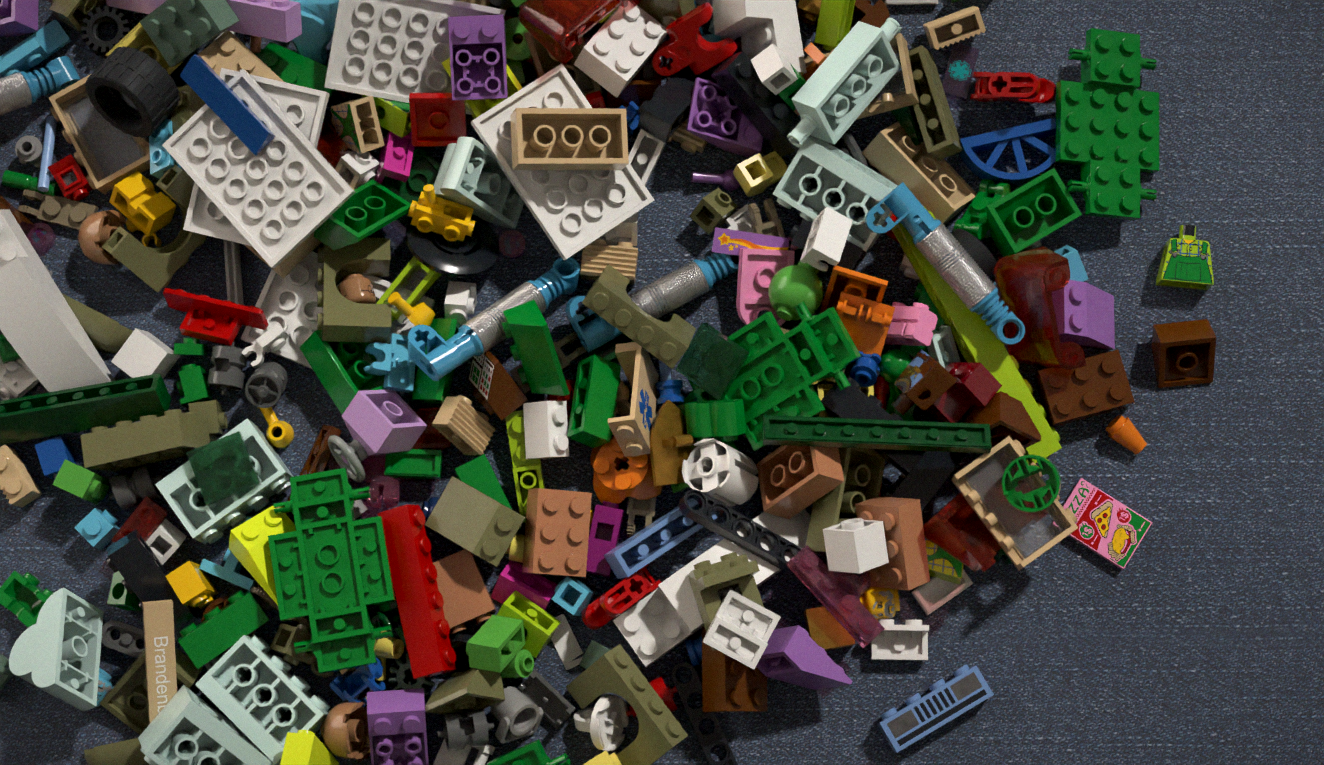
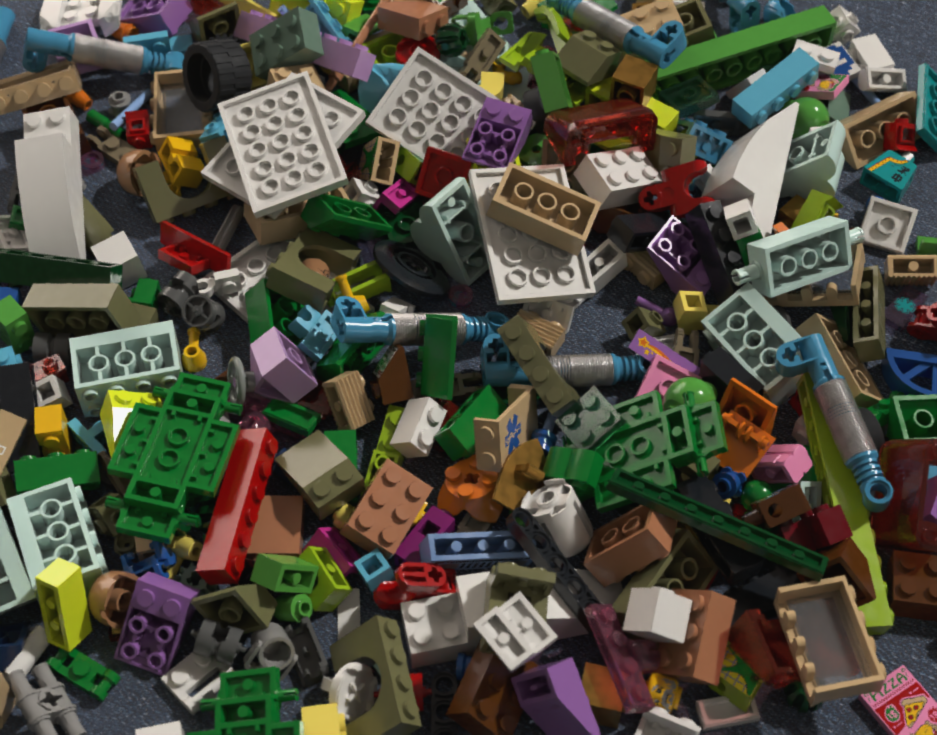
camera: 20 degrees right, 25 degrees down
green plate [174,338,208,355] -> none
blue slope [180,54,276,156] -> none
clear green plate [186,431,261,506] -> none
yellow brick [408,184,476,241] -> none
blue plate [618,101,641,138] -> none
white hinge [800,206,853,271] -> none
green piece [1002,454,1061,512] -> none

